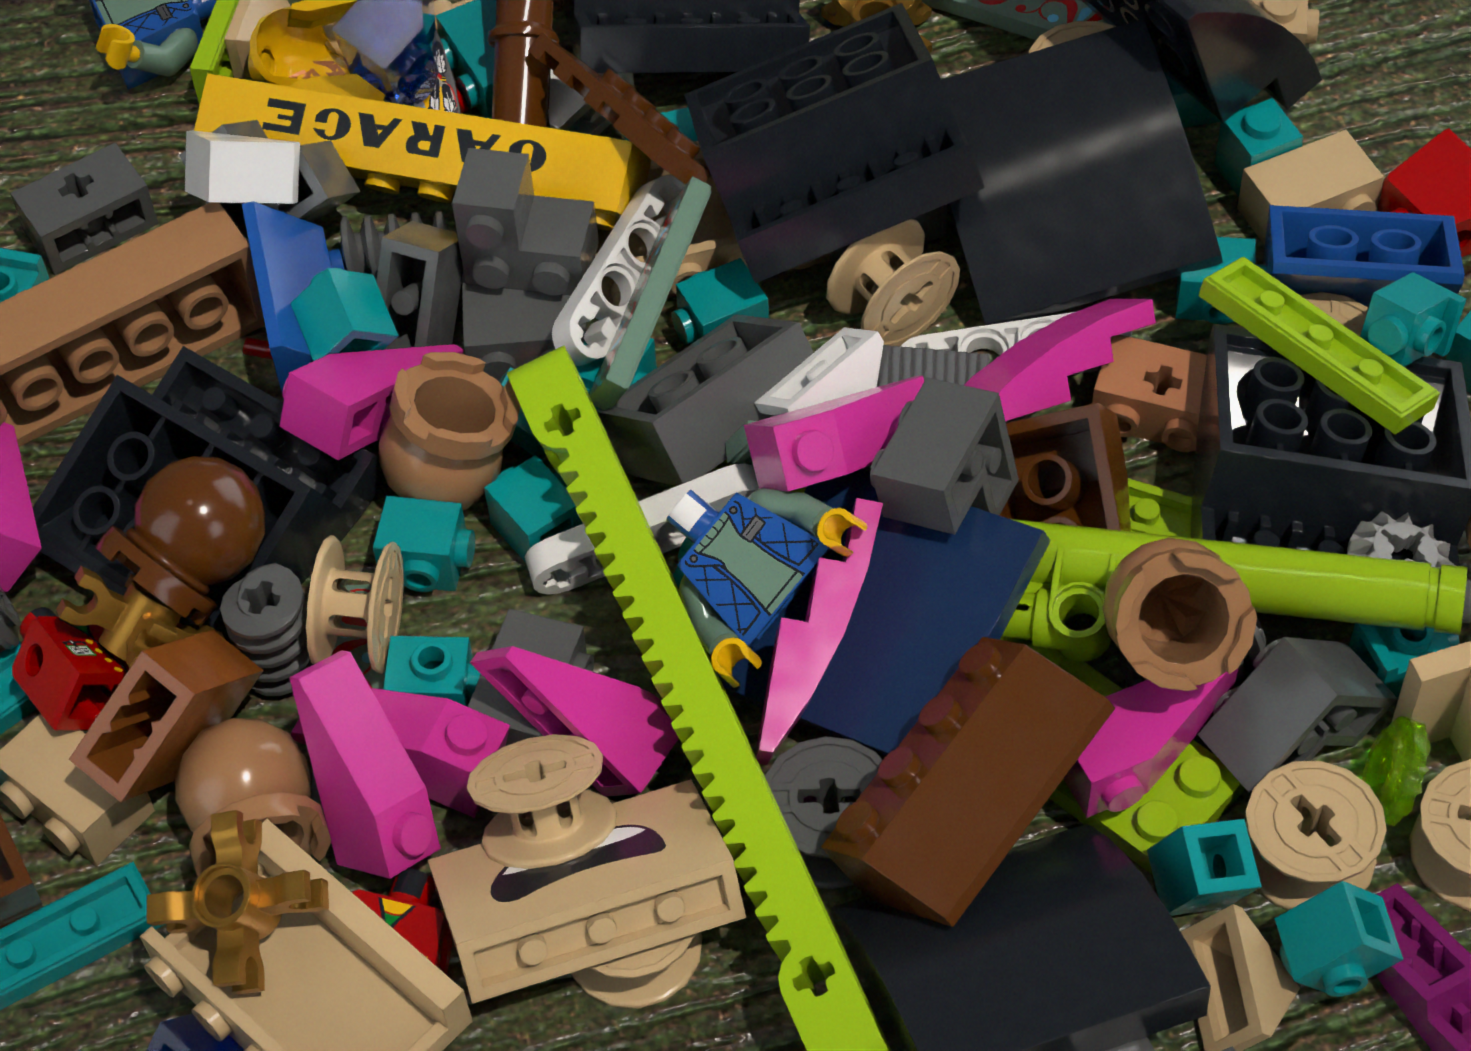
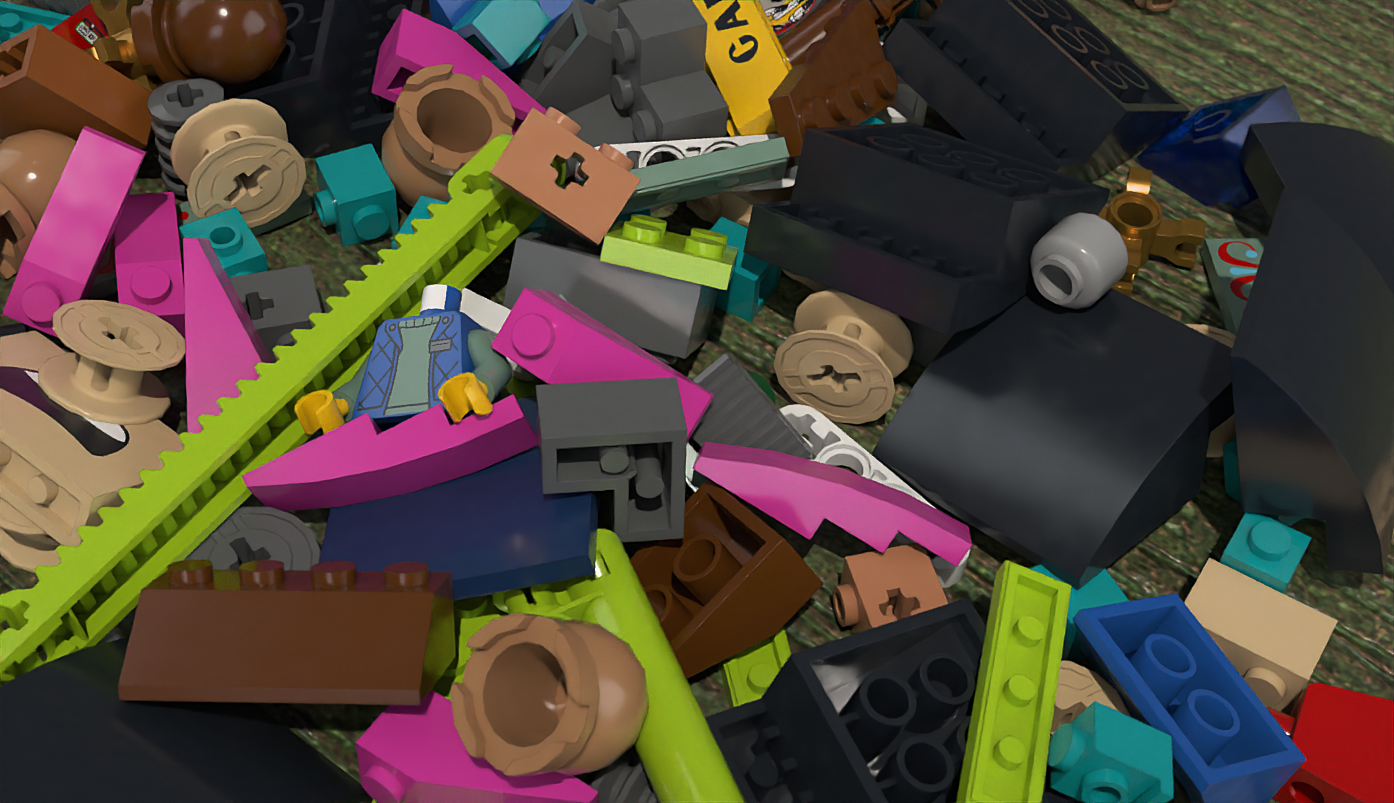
camera: 50 degrees right, 5 degrees down
white slope [754,327,884,416] -> none
none -> nougat brick [488,106,641,247]
none -> lime plate [600,214,739,290]
none -> light grey head [1030,212,1128,309]

